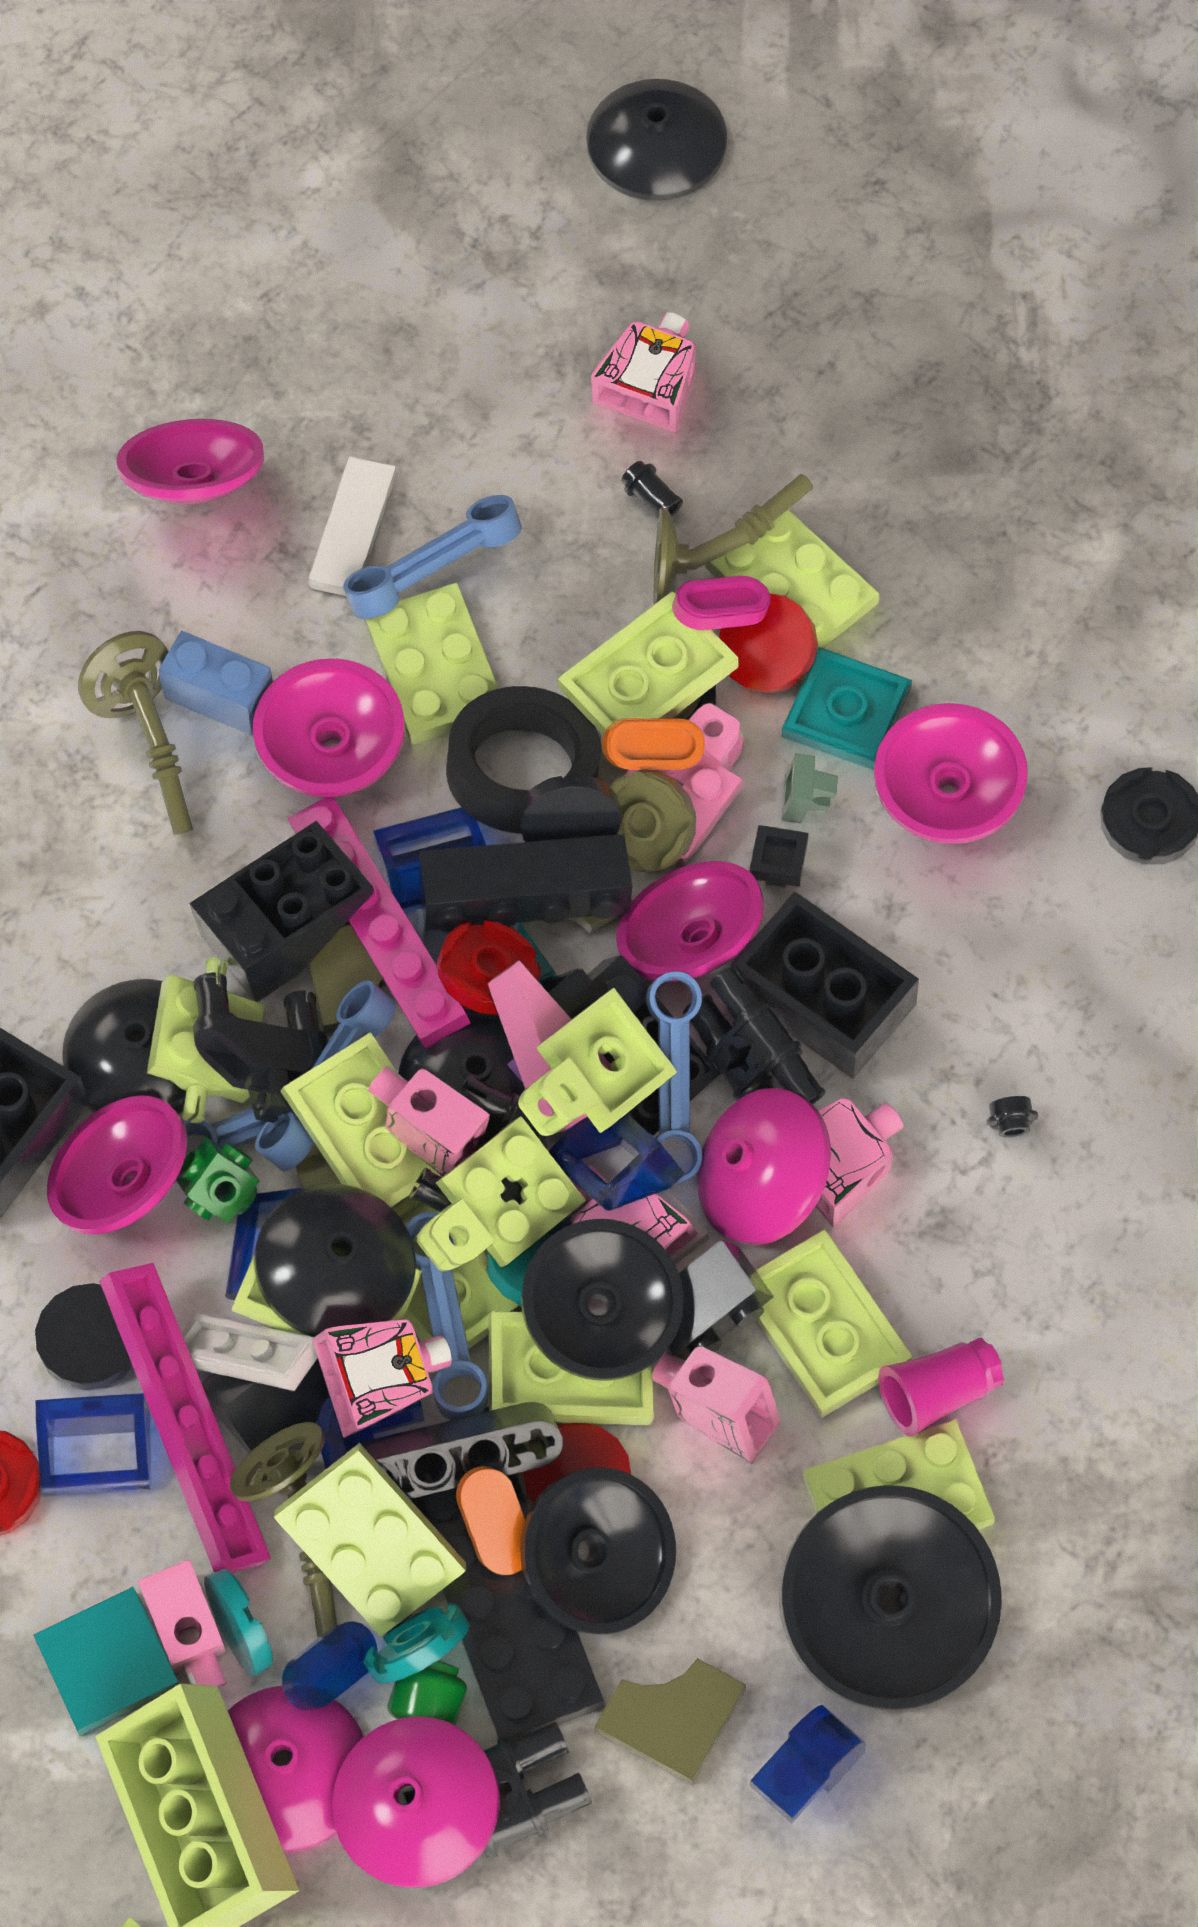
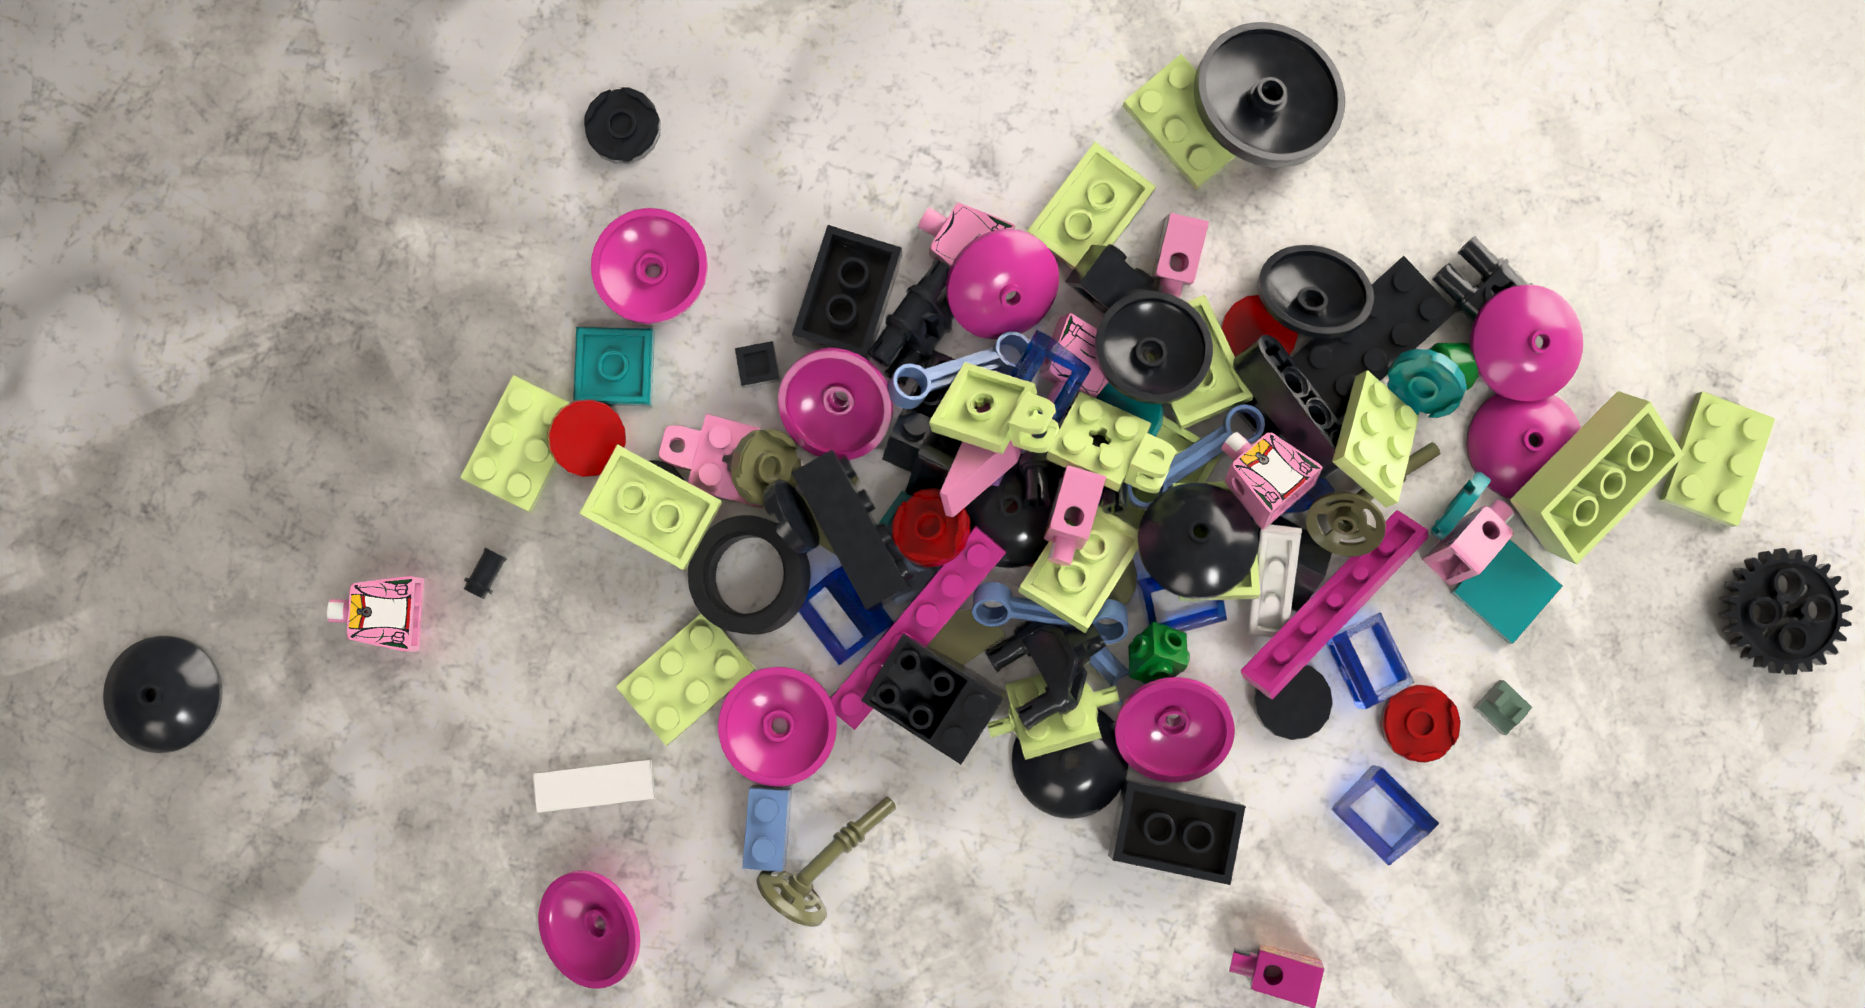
camera: 115 degrees left, 20 degrees up
clear blue tile [282,1621,378,1711] -> none
medium blue piece [343,495,522,619] -> none
orange tile [456,1466,526,1575] -> none
olive tile [595,1658,746,1785] -> none
orange tile [602,718,705,770] -> none
olive dish [653,474,813,605] -> none
dark pink tile [672,575,771,630] -> none
clear blue brick [750,1705,866,1823] -> none
sand green tile [781,753,838,823] -> none
dark pink plant [878,1338,1004,1437] -> none
black plate [987,1096,1039,1137] -> none

